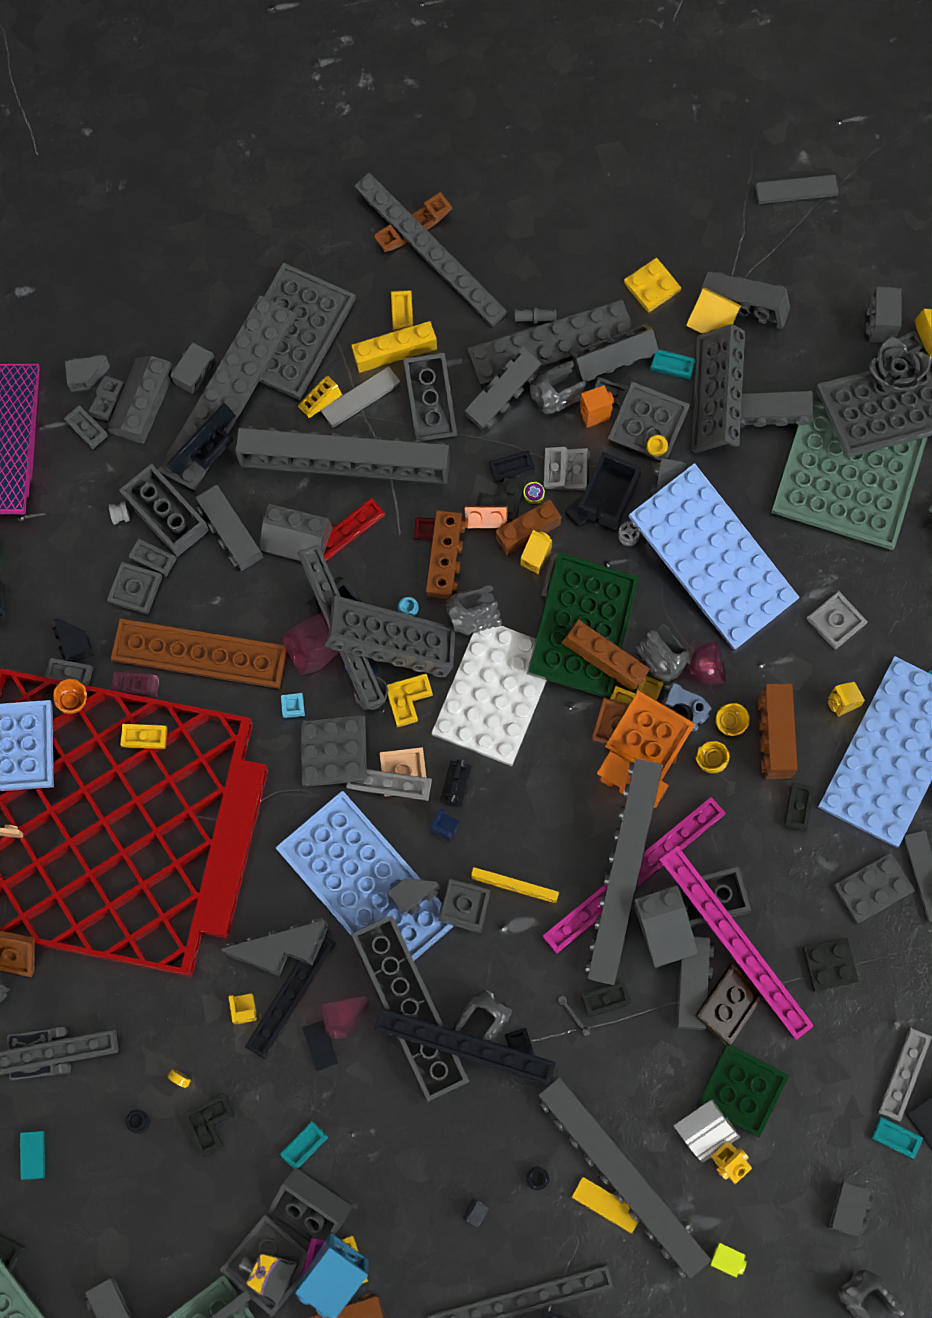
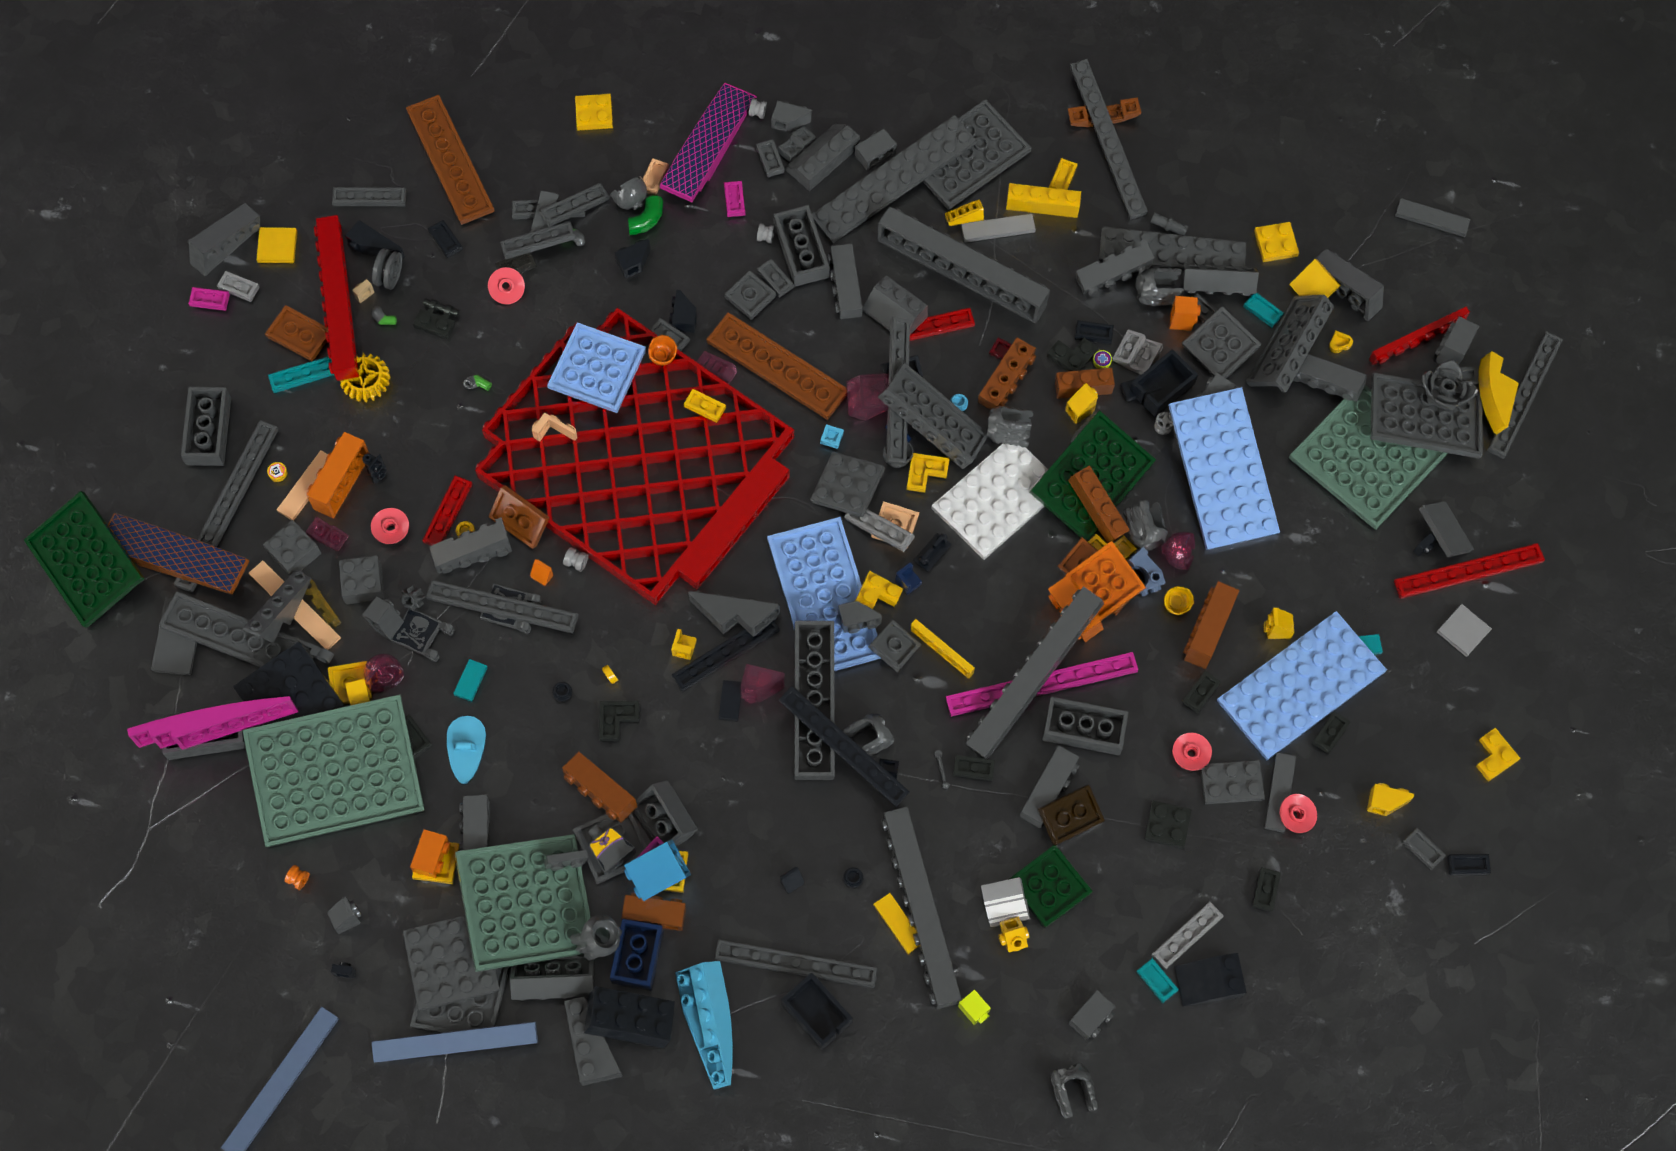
camera: 20 degrees right, 5 degrees down
black bracket [167,403,236,476] -> none
teal tile [280,1121,329,1169] -> none
dark grey slope [403,353,457,441] -> none
orange plate [465,506,508,528] -> none
dark grey slope [633,886,698,968] -> none
yellow tile [647,435,668,457] -> none
dark pink plate [659,845,814,1040] -> none
yellow hair [696,741,730,774] -> none
light grey tile [806,591,868,650] -> none
none -> medium azure shield [446,716,486,784]
none -> orange slope [530,559,553,586]
none -> dark orange brick [562,752,638,823]
none -> light grey wheel [563,547,589,572]
none -> dark pink plate [724,181,745,217]
none -> light grey wheel [749,98,767,119]
none -> yellow plate [855,571,903,609]
none -> coral dish [1172,733,1212,771]
none -> yellow tile [1329,330,1353,353]
none -> red plate [1369,307,1470,365]

